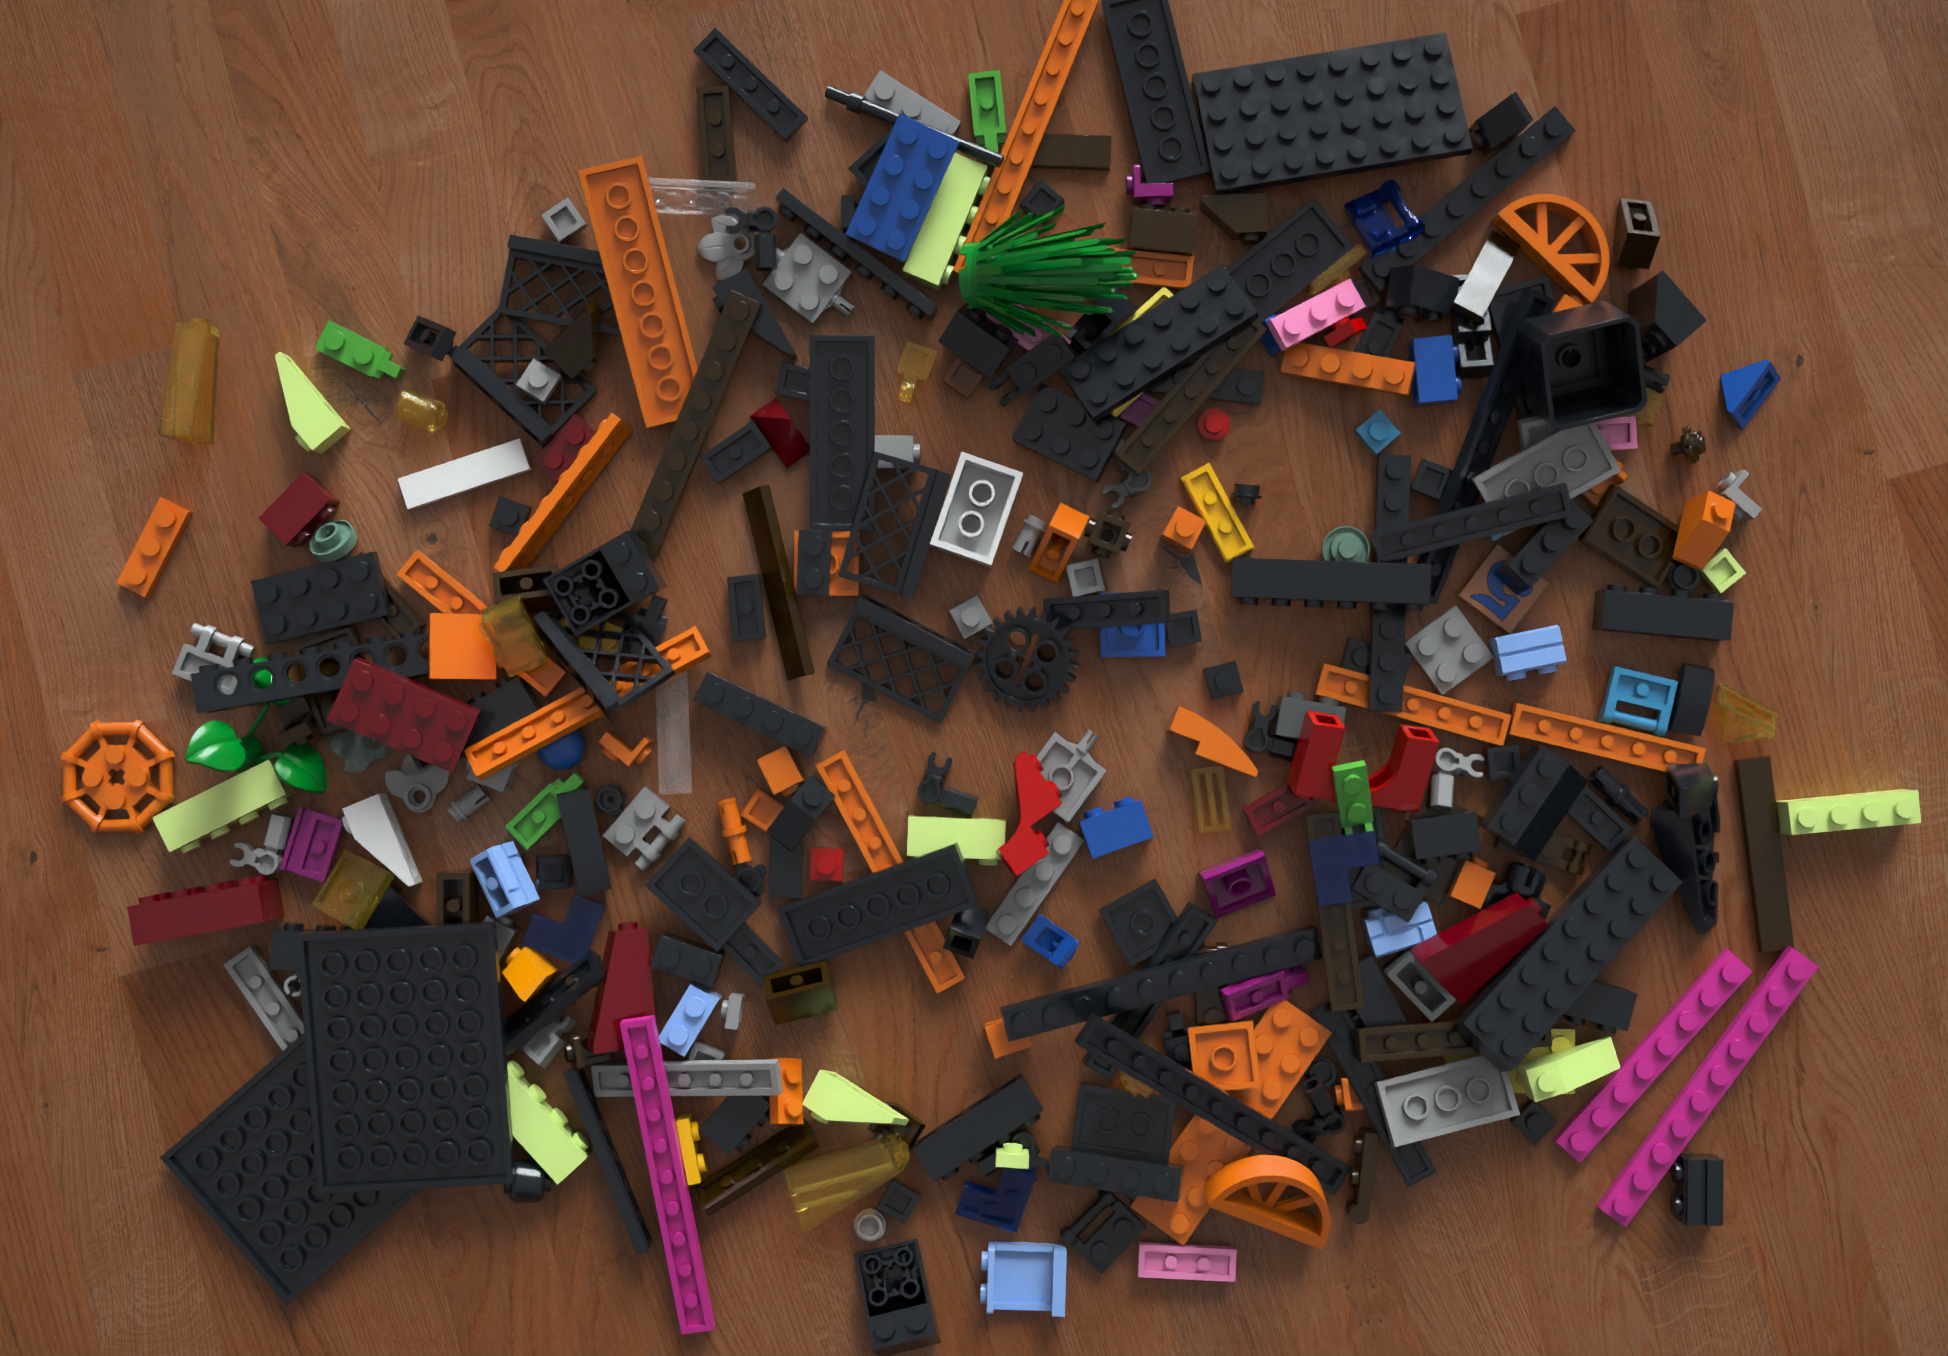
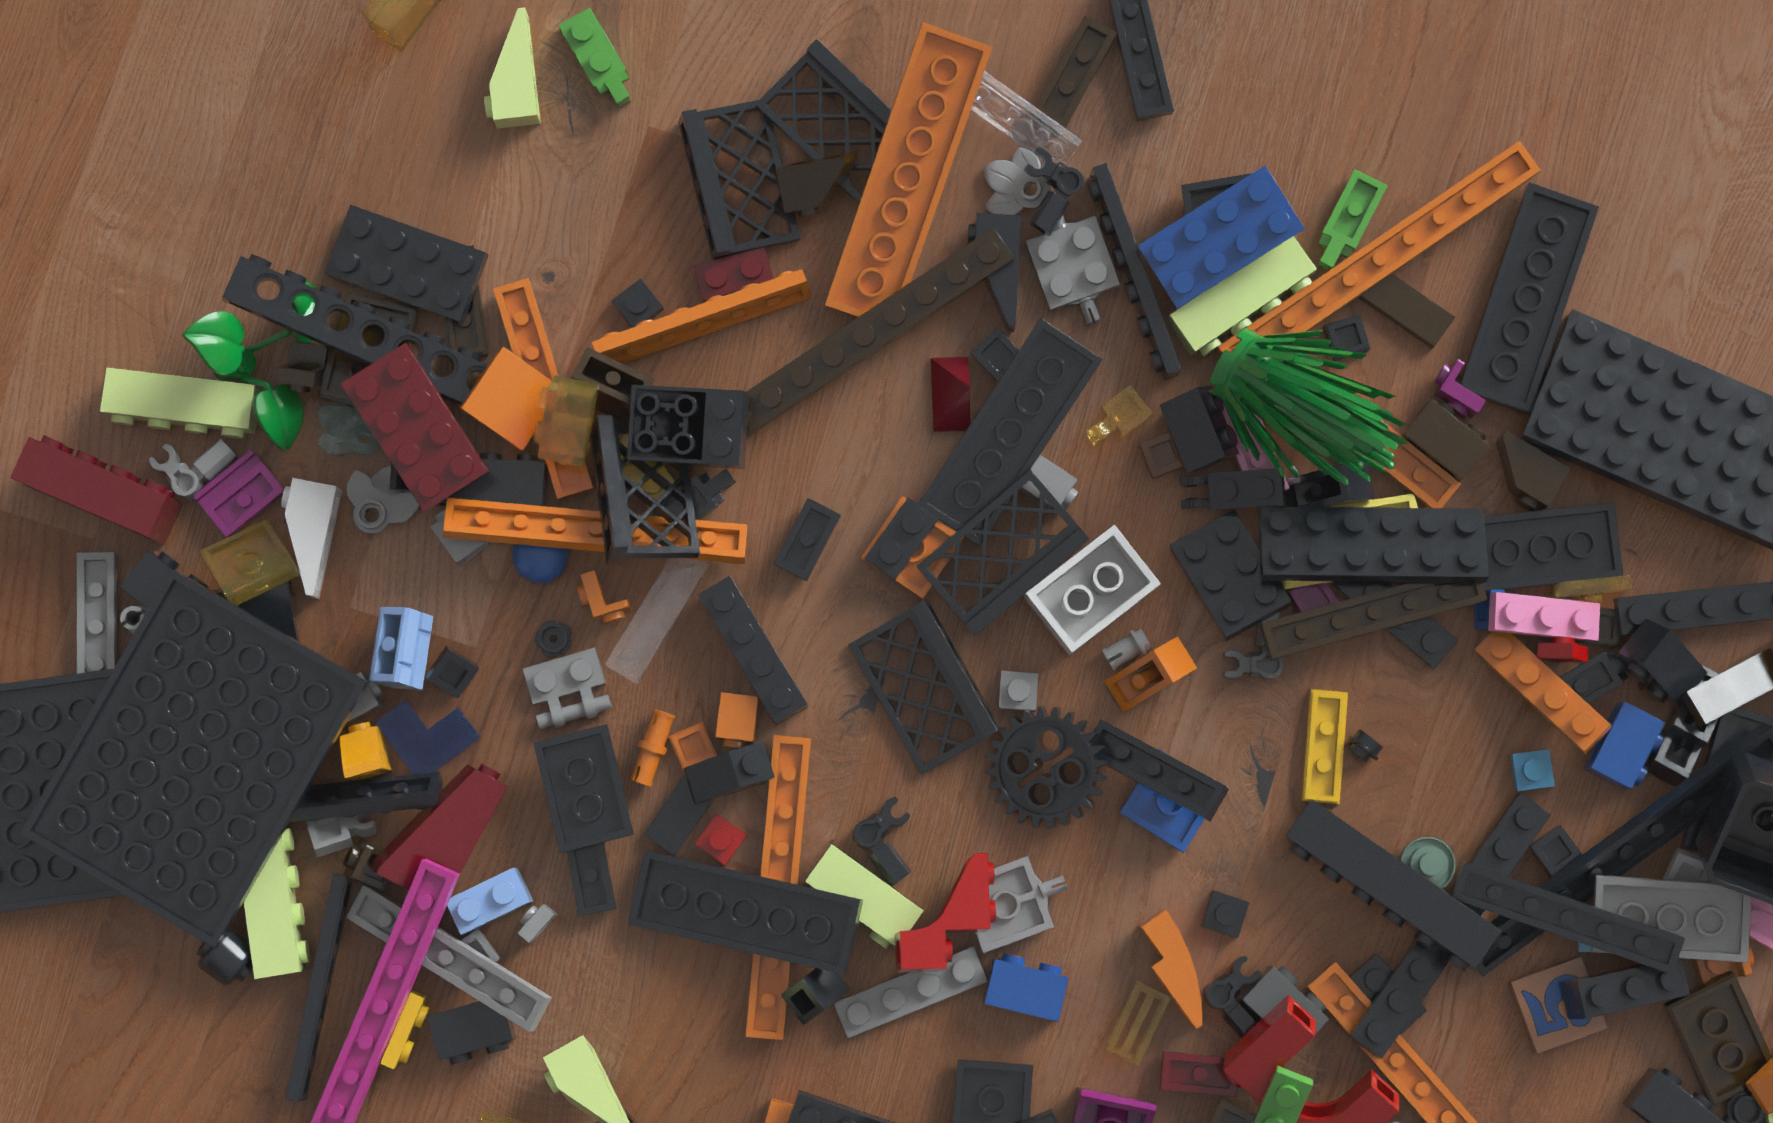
camera: 25 degrees right, 5 degrees down
orange plate [60,720,176,835] -> none
orange plate [116,497,193,598] -> none
light grey plate [172,623,256,694] -> none
dark red brick [258,472,340,548] -> none
sand green plate [309,520,358,563] -> none
clear yellow brick [395,388,448,432] -> none
white tile [398,438,532,510] -> none
black plate [404,316,457,361] -> none
dark brown brick [437,870,478,925] -> none
light grey pin [447,783,491,823] -> none
bright green hinge [504,772,587,851] -> none
light grey plate [516,358,562,405] -> none
light grey plate [542,197,588,244] -> none
black slope [556,787,612,896] -> none
black brick [650,932,726,987] -> none
dark brown plate [694,1117,819,1216] -> none
black plate [700,421,772,484] -> none
black plate [735,862,767,896] -> none
dark brown tile [743,485,814,681] -> none
dark brown brick [763,961,838,1025] -> none
orange plate [769,1057,804,1125] -> none
black bar [825,85,1004,168] -> none
black plate [841,195,859,235] -> none
light grey plate [864,70,961,135] -> none
blue bracket [1021,914,1079,969] -> none
light grey plate [1066,558,1105,597] -> none
dark brown brick [1084,510,1133,559] -> none
orange brick [1160,506,1207,552] -> none
black plate [1165,610,1202,647] -> none
red plate [1197,408,1230,441] -> none
clear blue plate [1344,180,1426,256] -> none
light grey plate [1405,605,1494,695] -> none
light blue brick [1489,625,1567,681] -> none

